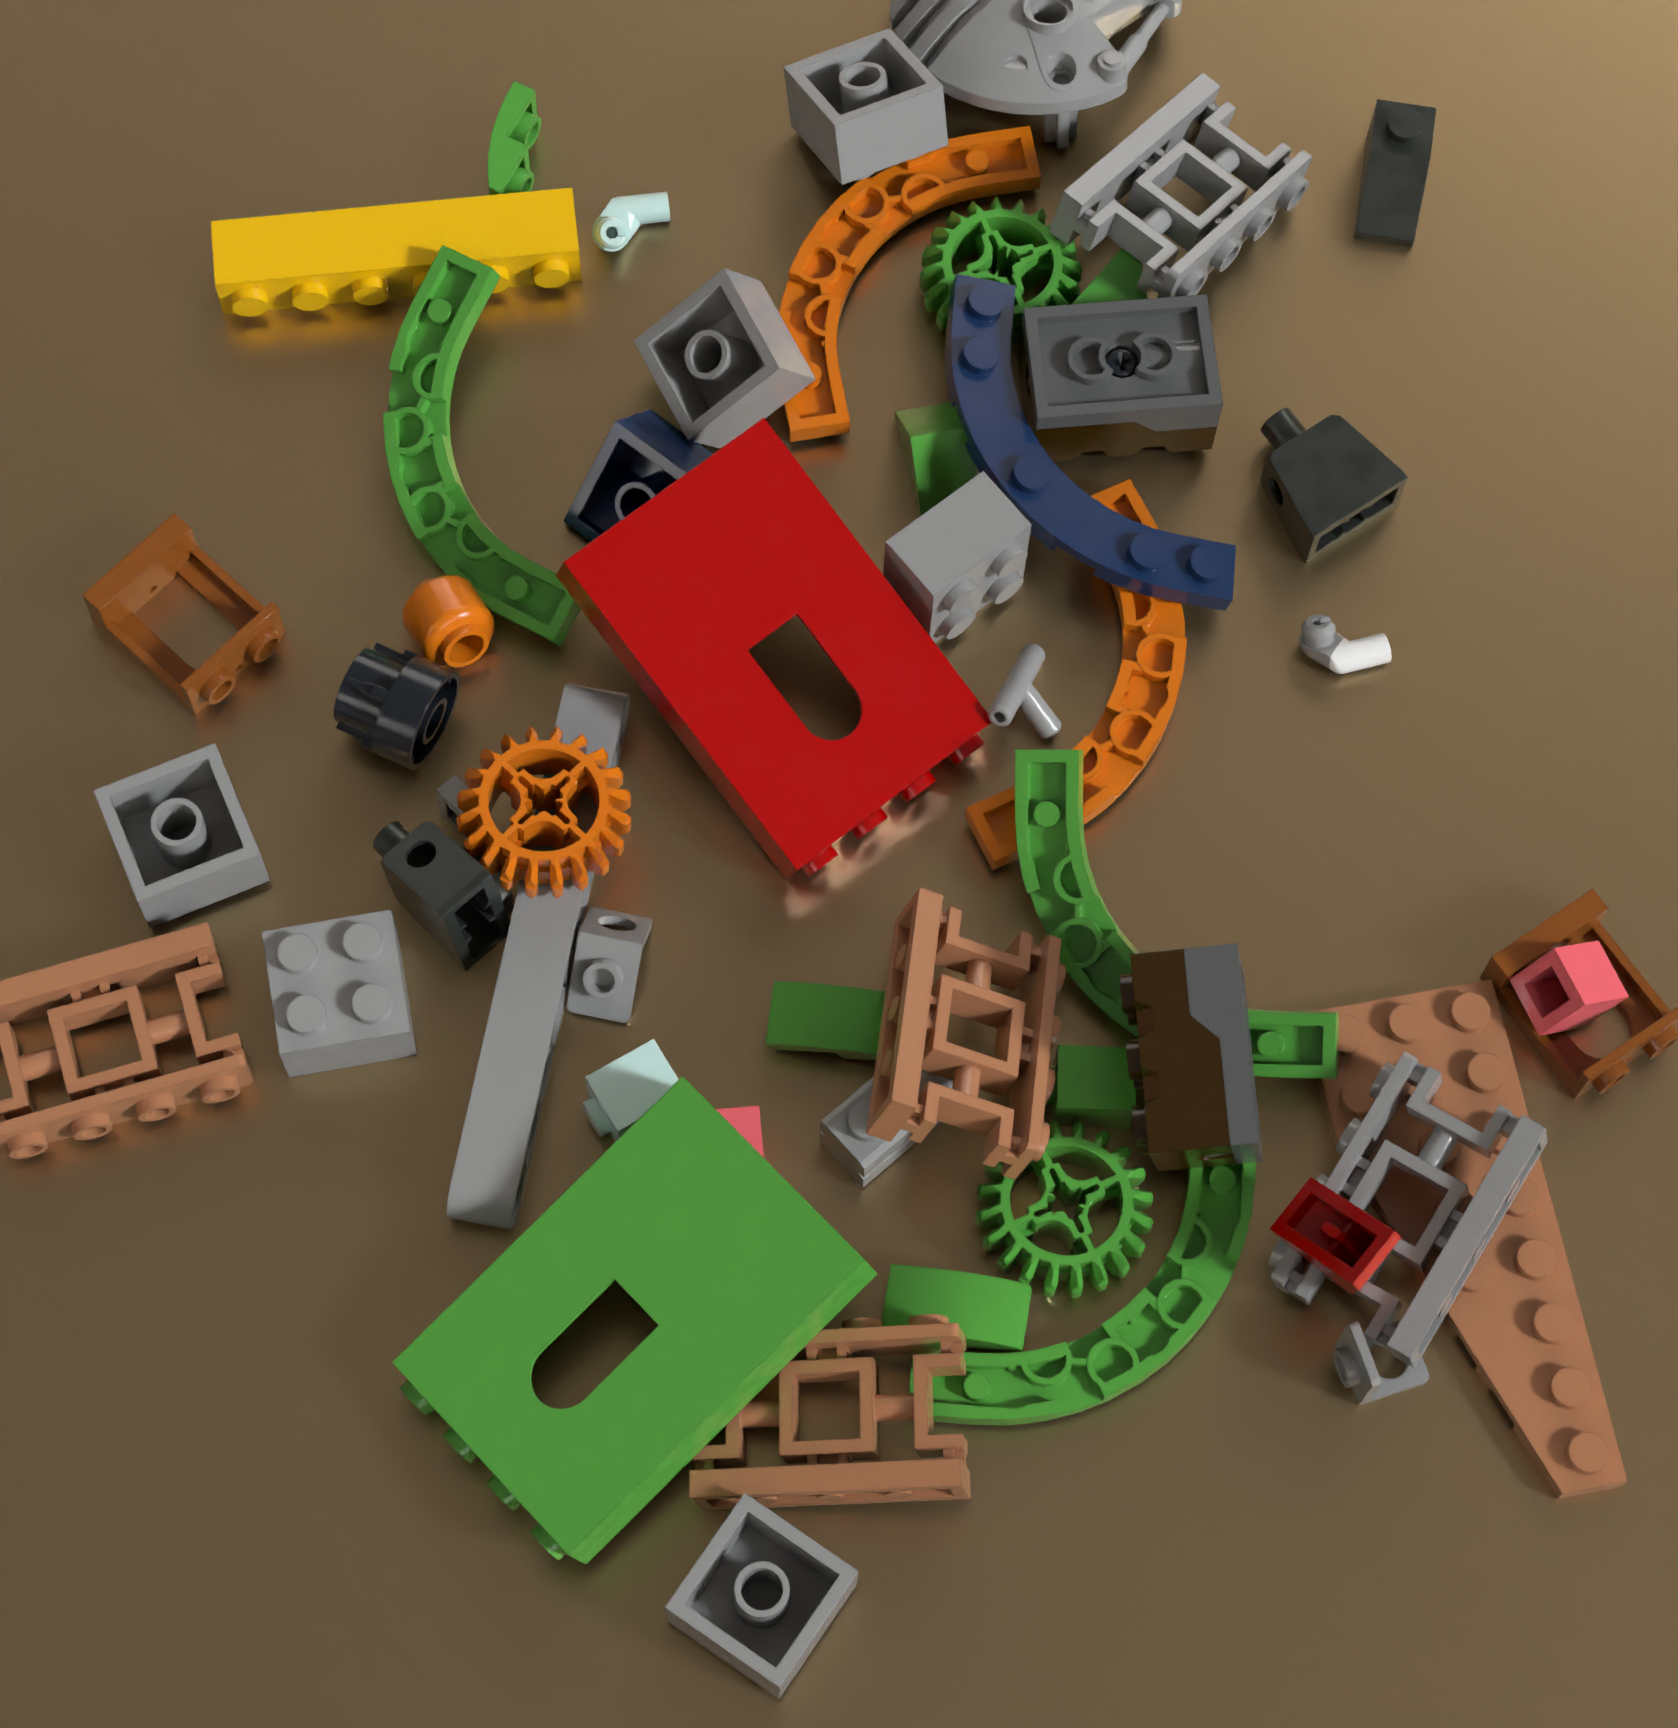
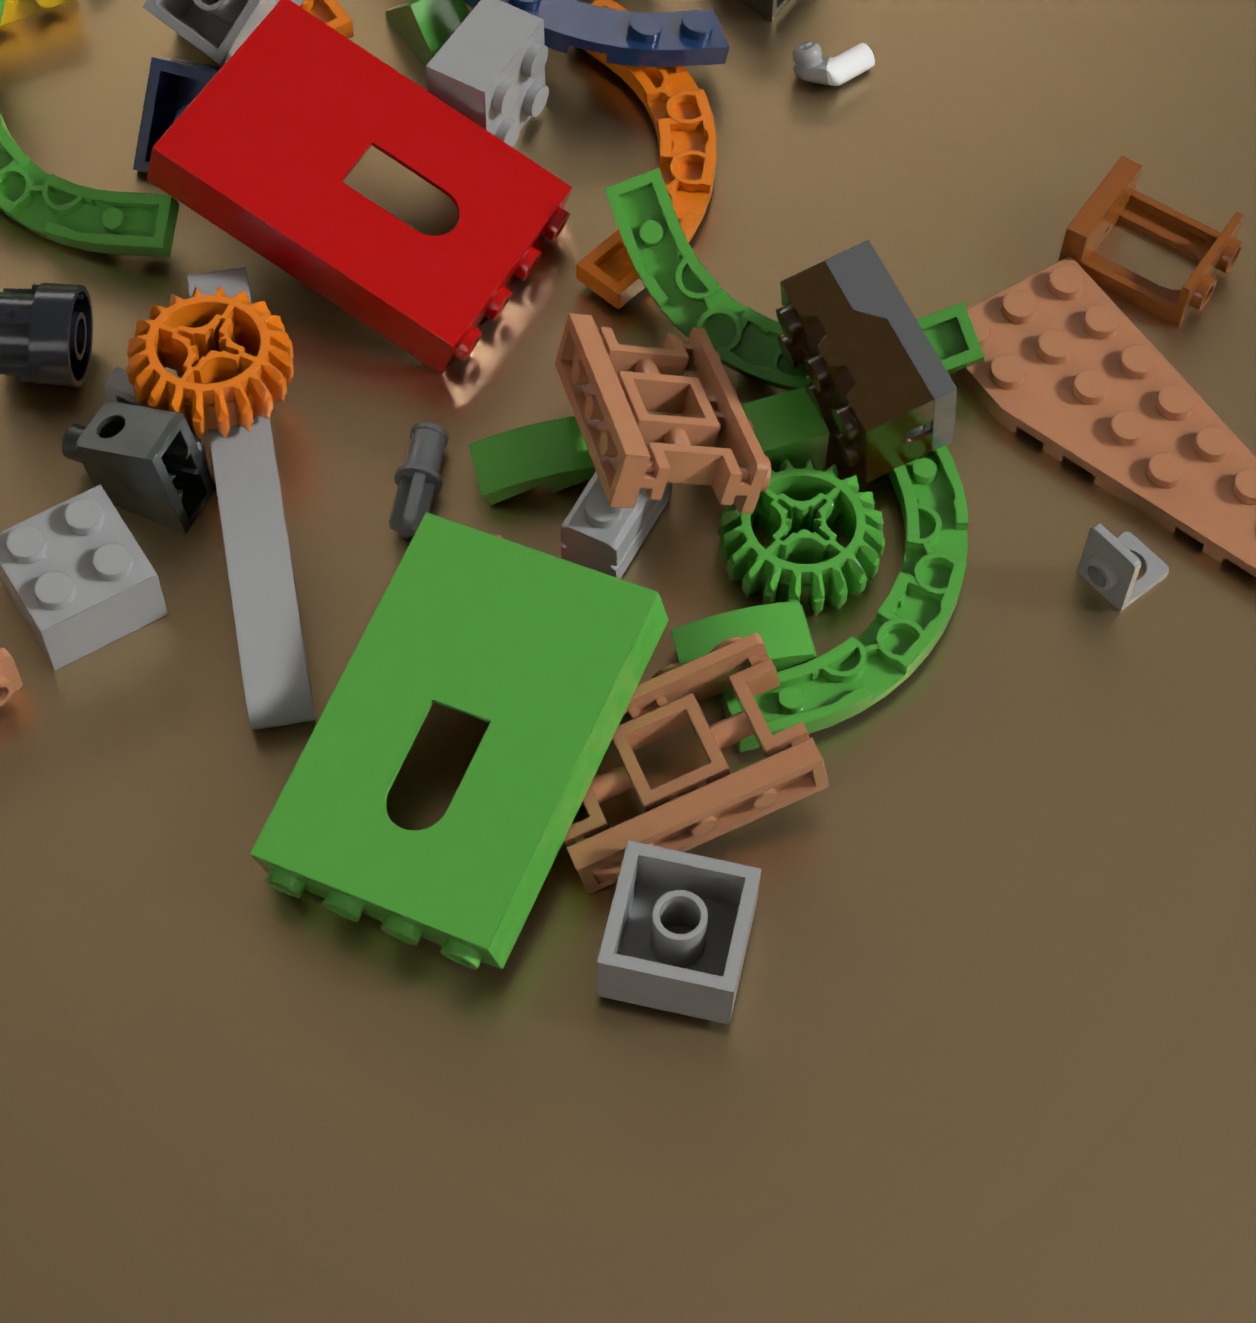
camera: 20 degrees left, 10 degrees down
orange head [402,575,495,668] -> none
light grey bracket [567,907,652,1023] -> none
light aqua brick [582,1039,679,1142] -> none
light grey piece [988,644,1062,739] -> none
light grey fence [1268,1052,1548,1369] -> none
red slope [1270,1177,1401,1295] -> none
coral brick [1509,940,1629,1036] -> none
none -> dark grey axle [389,422,449,539]

